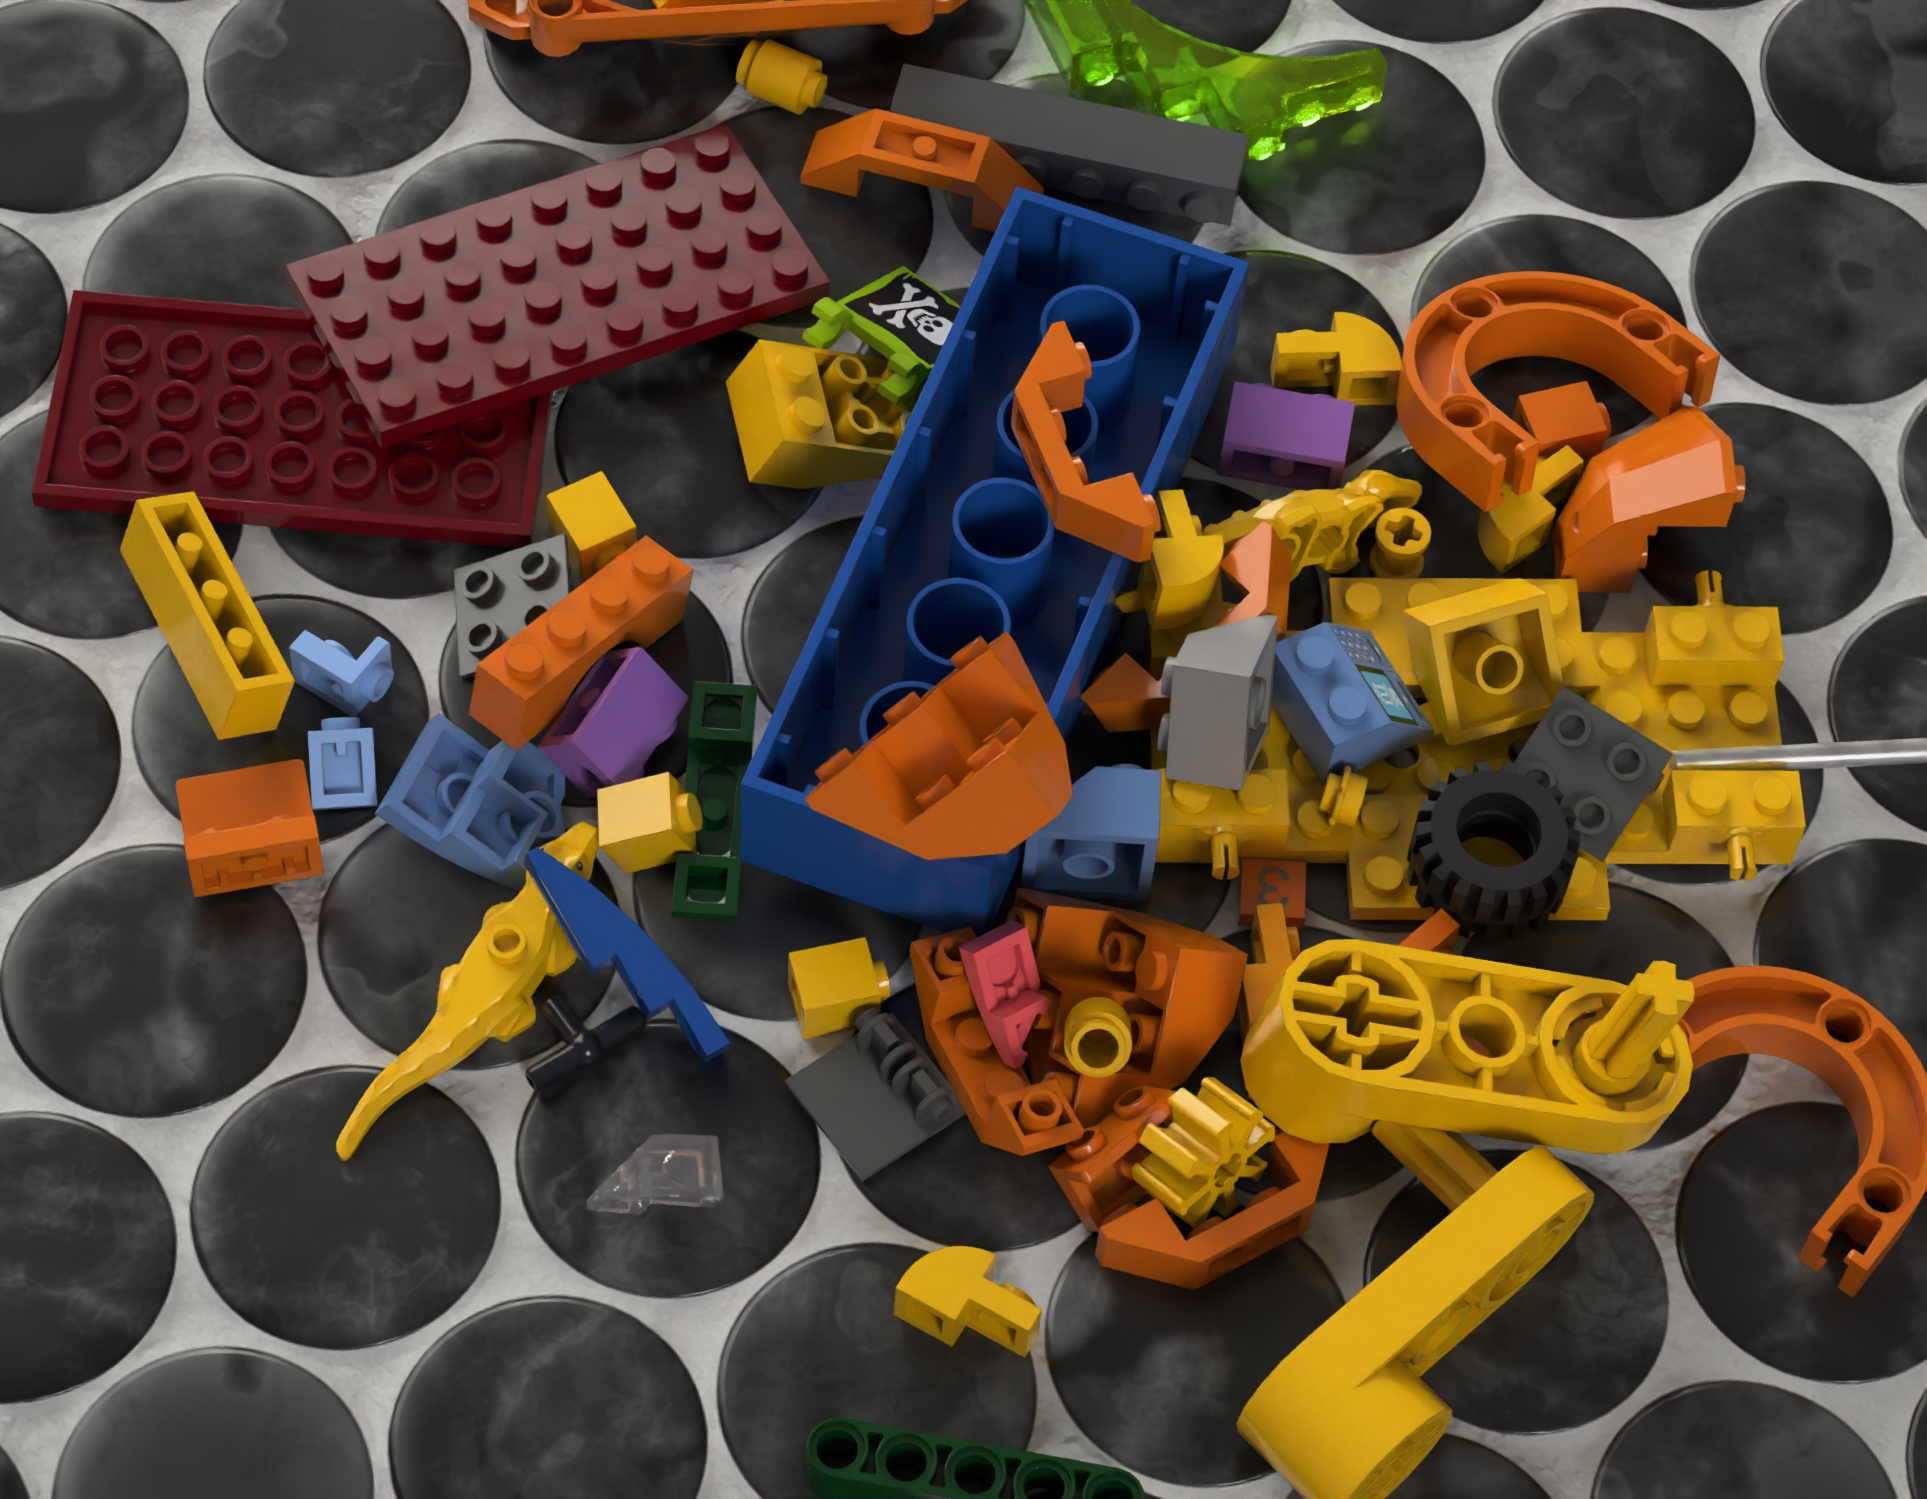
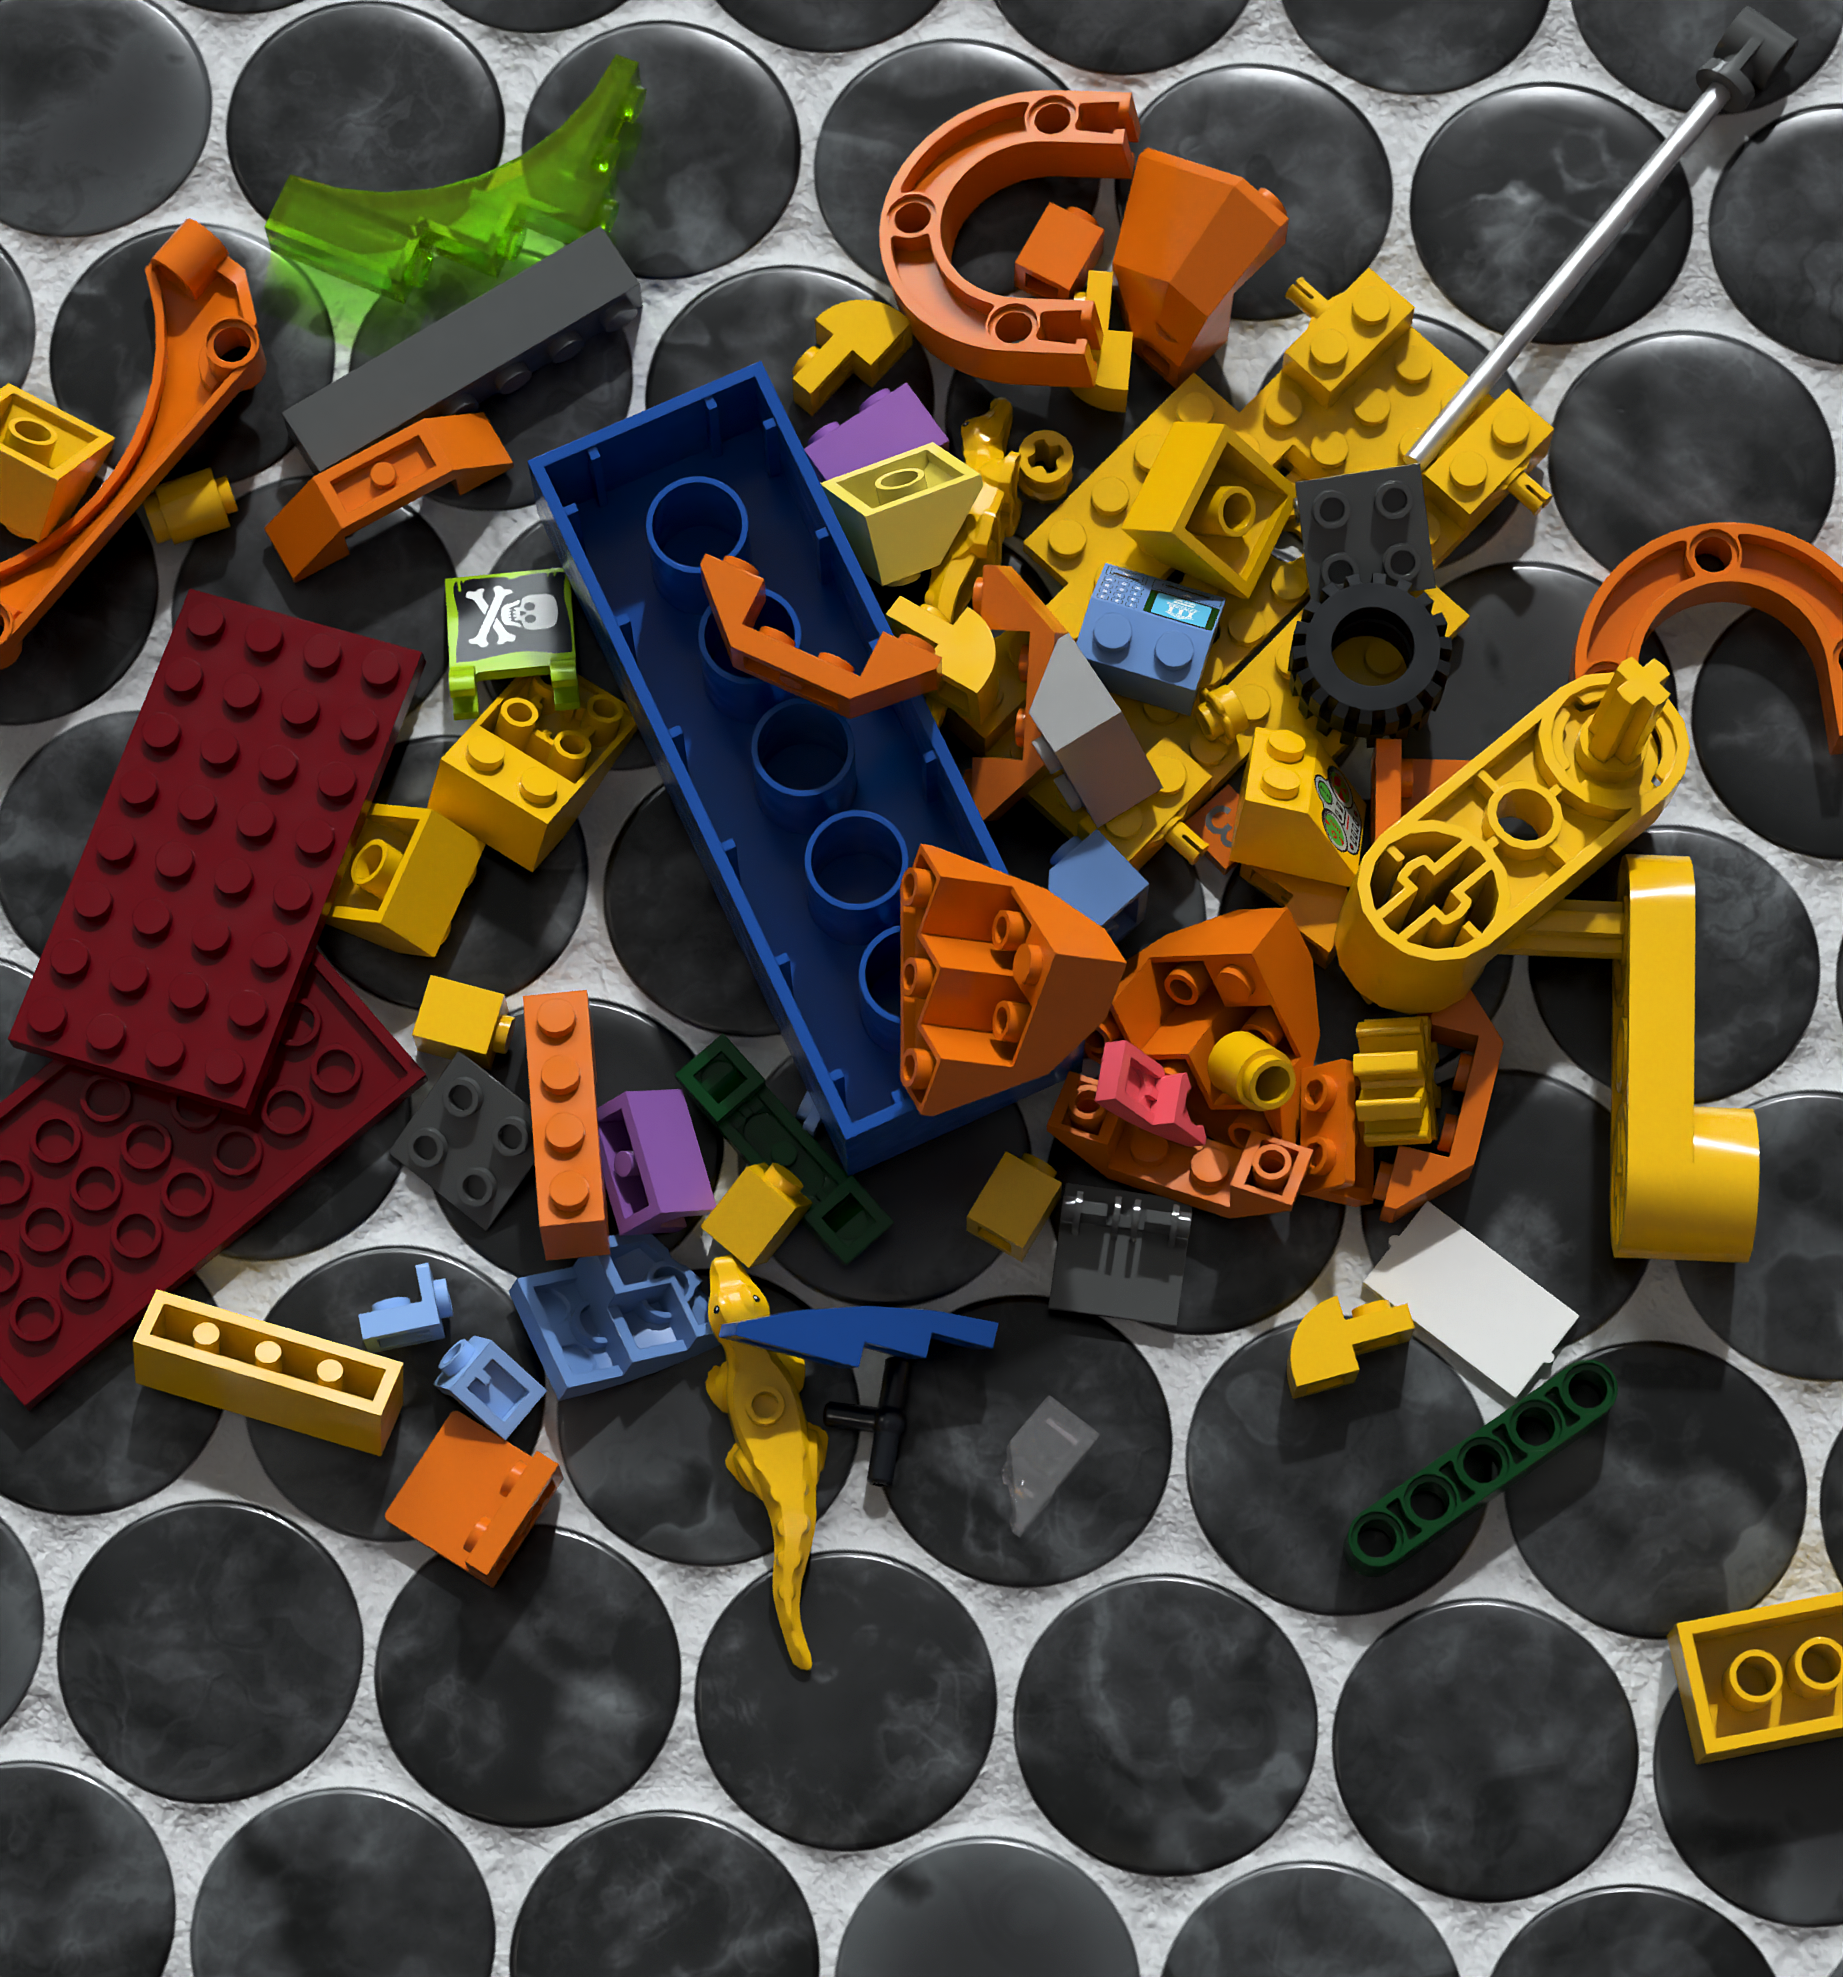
camera: 40 degrees left, 15 degrees up
none -> yellow slope [325,803,486,958]
none -> light yellow slope [820,442,983,587]
none -> yellow slope [1229,727,1366,887]
none -> white piece [1362,1201,1579,1401]

